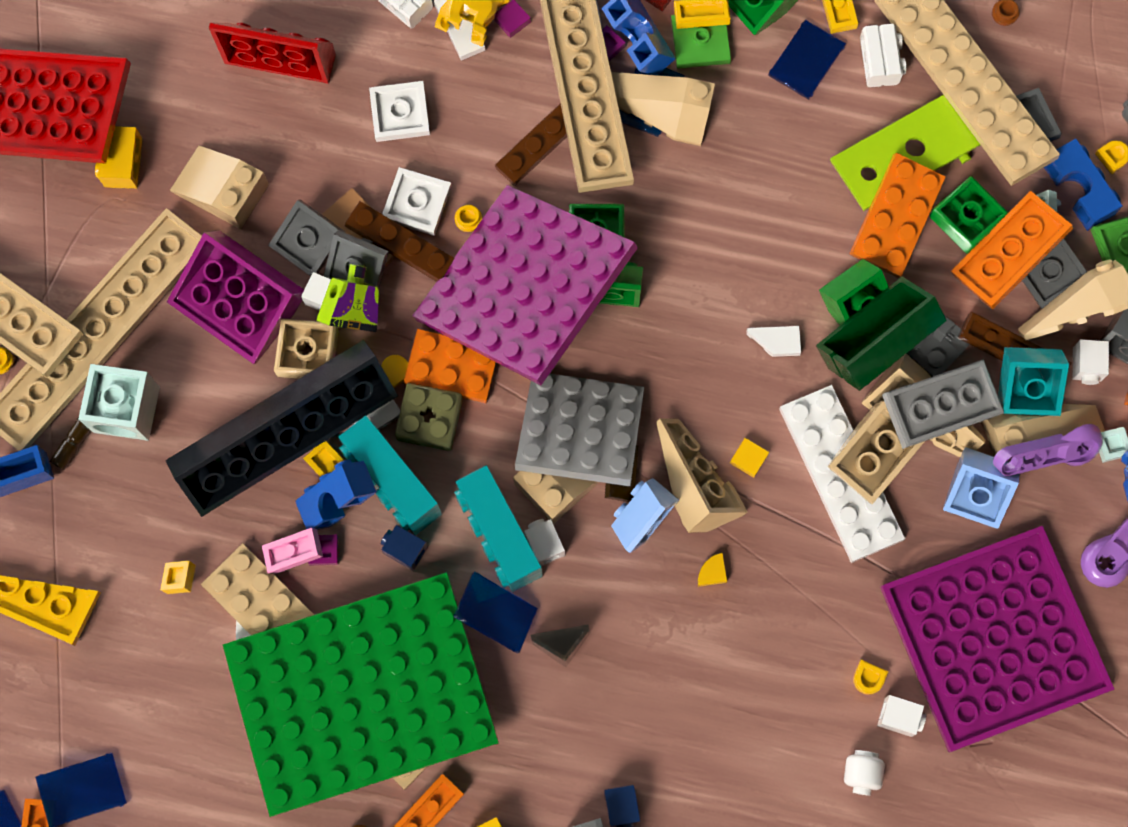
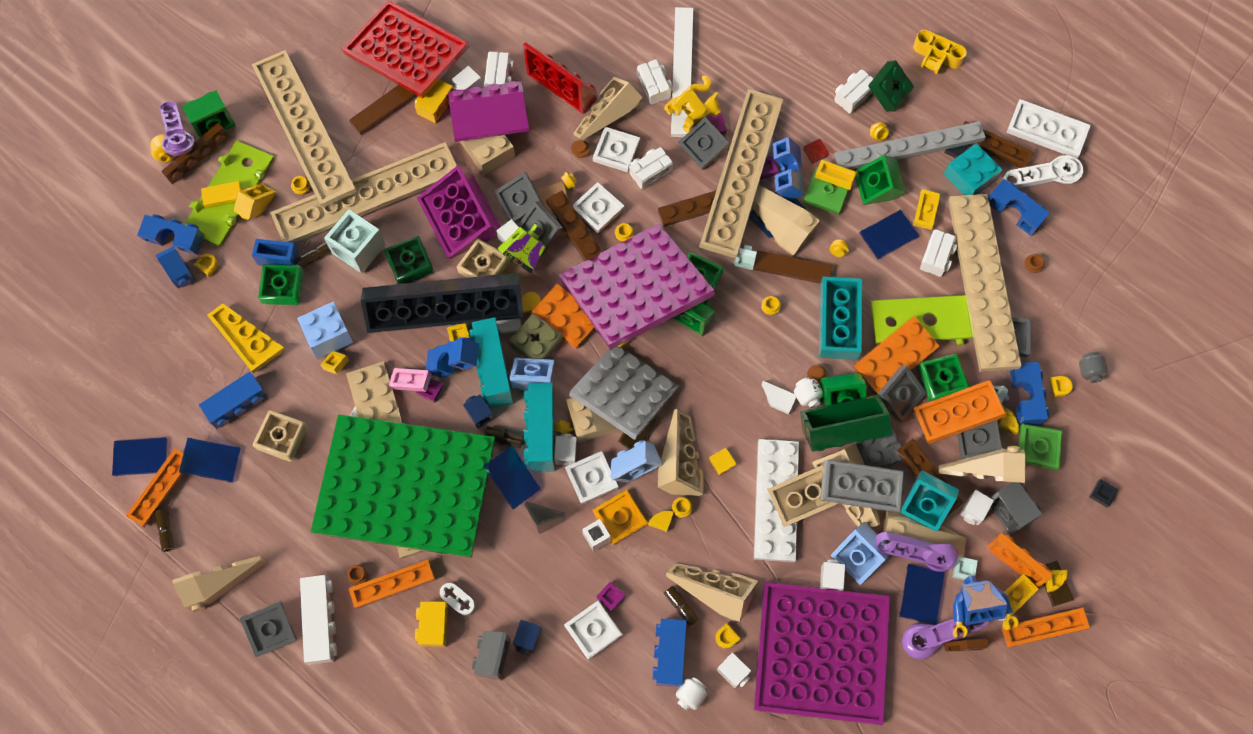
camera: 25 degrees right, 5 degrees down
none -> blue brick [198,371,267,429]
none -> tan brick [253,410,308,462]
none -> green brick [258,264,304,305]
none -> light blue brick [297,302,353,359]
none -> reddish brown tile [349,85,417,135]
none -> dark green brick [384,236,434,284]
none -> white beam [440,583,475,616]
none -> magenta slope [448,81,529,142]
none -> white brick [452,66,482,90]
none -> white brick [484,52,514,86]
none -> dark brown axle [484,426,524,448]
none -> light blue slope [510,358,554,390]
none -> yellow plate [554,419,574,434]
none -> yellow plate [561,172,577,189]
none -> white plate [564,600,623,660]
none -> white plate [565,451,618,505]
none -> dark orange plate [571,140,590,158]
none -> tan wedge [573,77,643,140]
none -> white brick [582,519,611,552]
none -> light orange tile [592,489,648,546]
none -> magenta tile [596,582,625,612]
none -> white brick [629,147,673,189]
none -> blue brick [652,618,686,687]
none -> dark brown piece [664,586,699,627]
none -> tan wedge [666,563,758,622]
none -> yellow plate [672,497,692,518]
none -> dark grey hinge [678,117,730,170]
none -> light aqua tile [734,245,757,270]
none -> reddish brown tile [753,250,832,284]
none -> yellow plate [761,296,781,315]
none -> white head [794,377,824,408]
none -> dark orange plate [807,365,827,384]
none -> teal brick [818,276,862,360]
none -> white brick [820,560,845,591]
none -> yellow plate [830,240,849,257]
none -> dark grey hinge [877,365,927,422]
none -> clear blue piece [899,564,945,625]
none -> yellow tile [998,408,1019,434]

